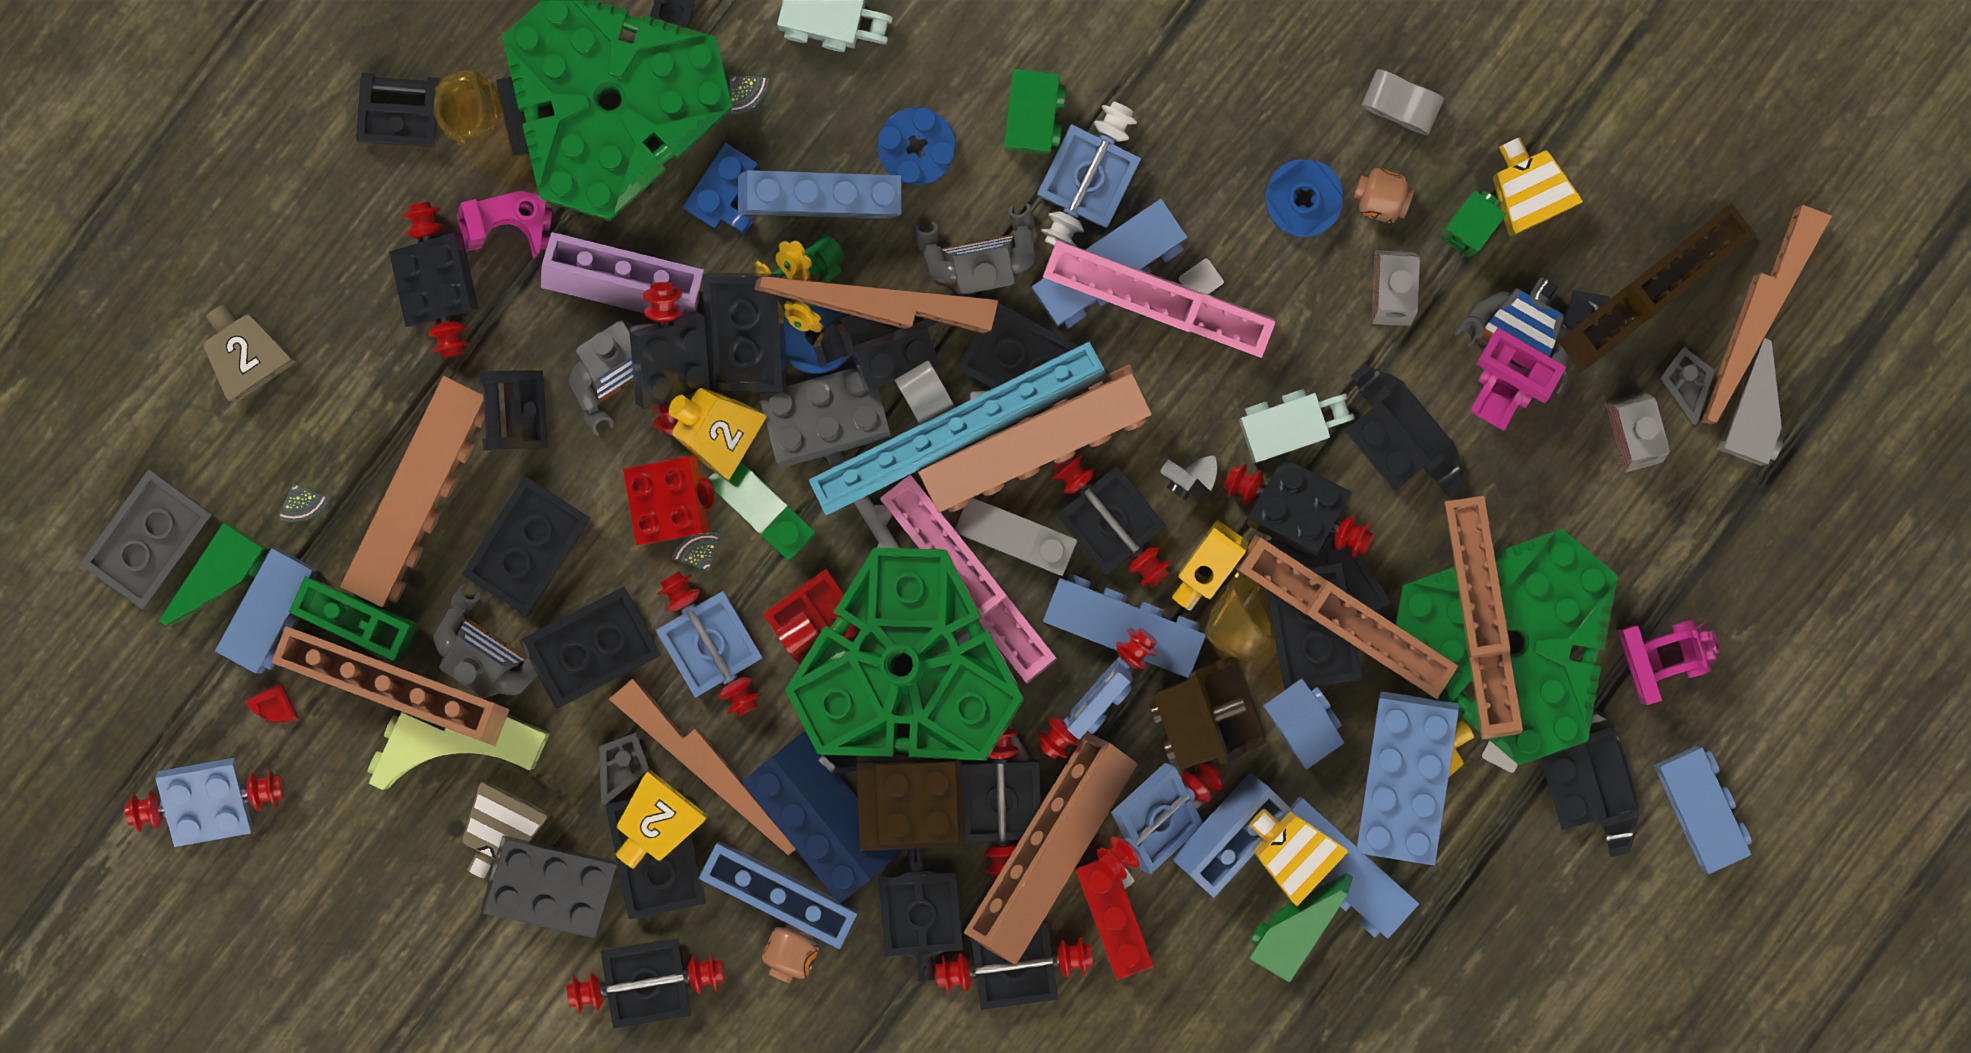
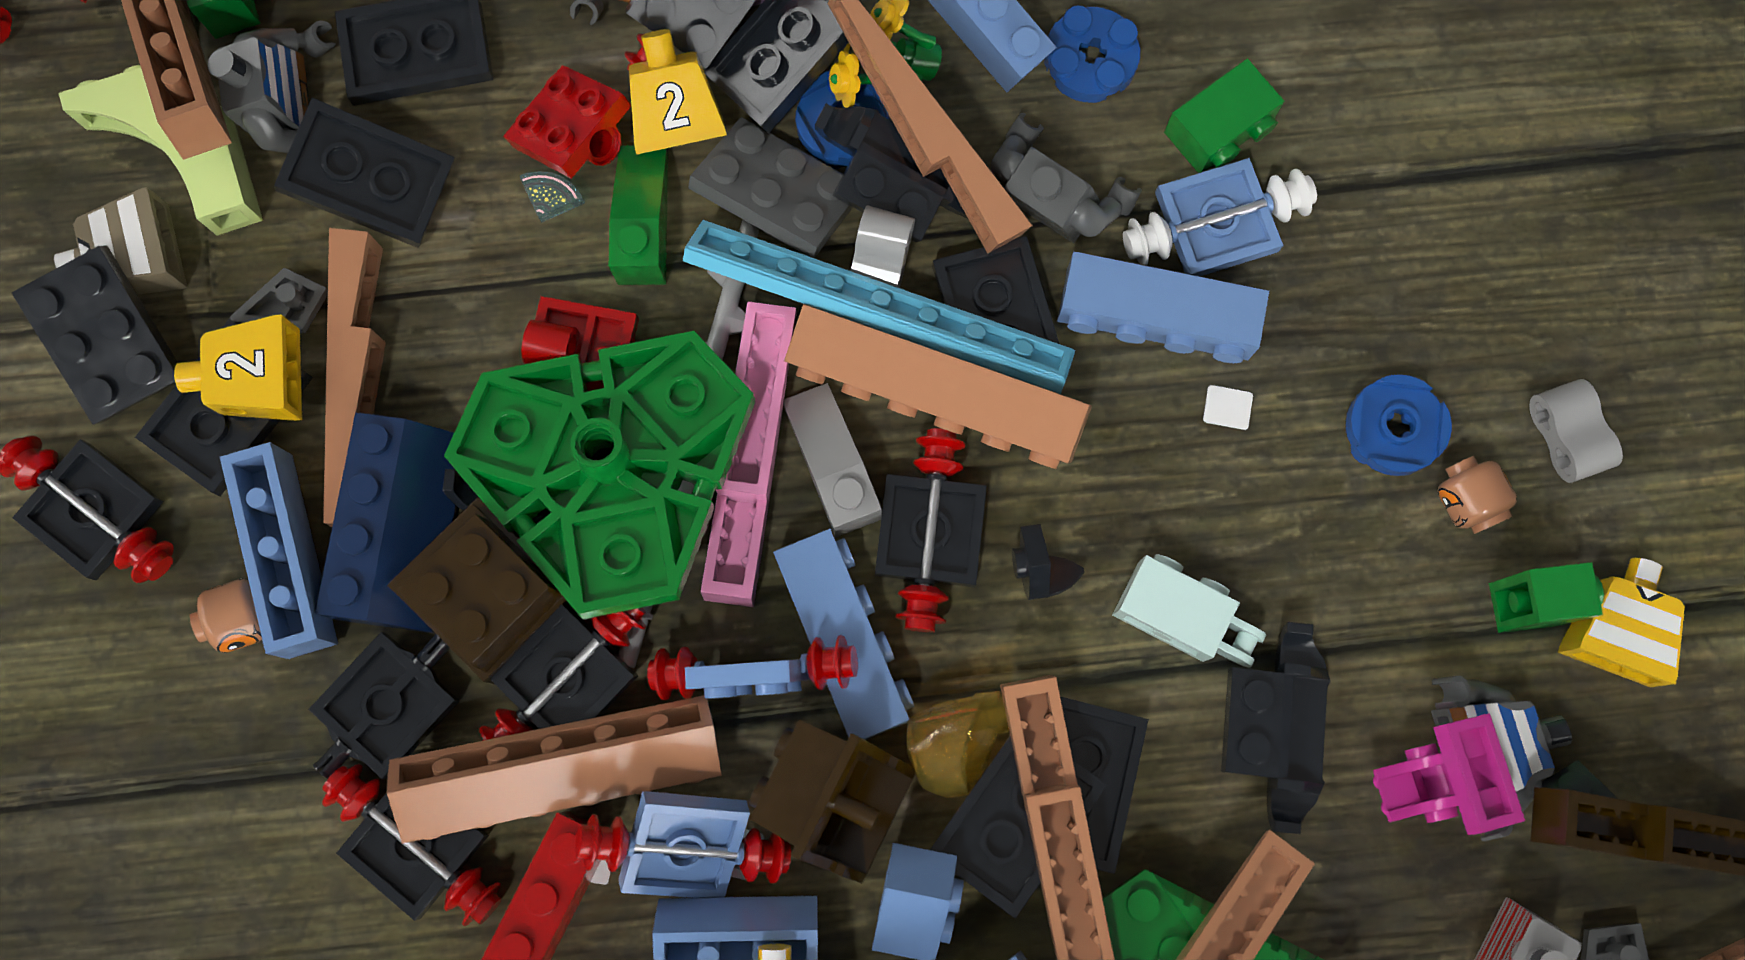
camera: 45 degrees right, 10 degrees down
medium blue plate [656,571,763,717] -> none
bright pink slope [1043,240,1276,358] -> none
yellow torso [1172,519,1249,611] -> none
black plate [1224,458,1375,559] -> none
light grey torso [1372,250,1420,326] -> none

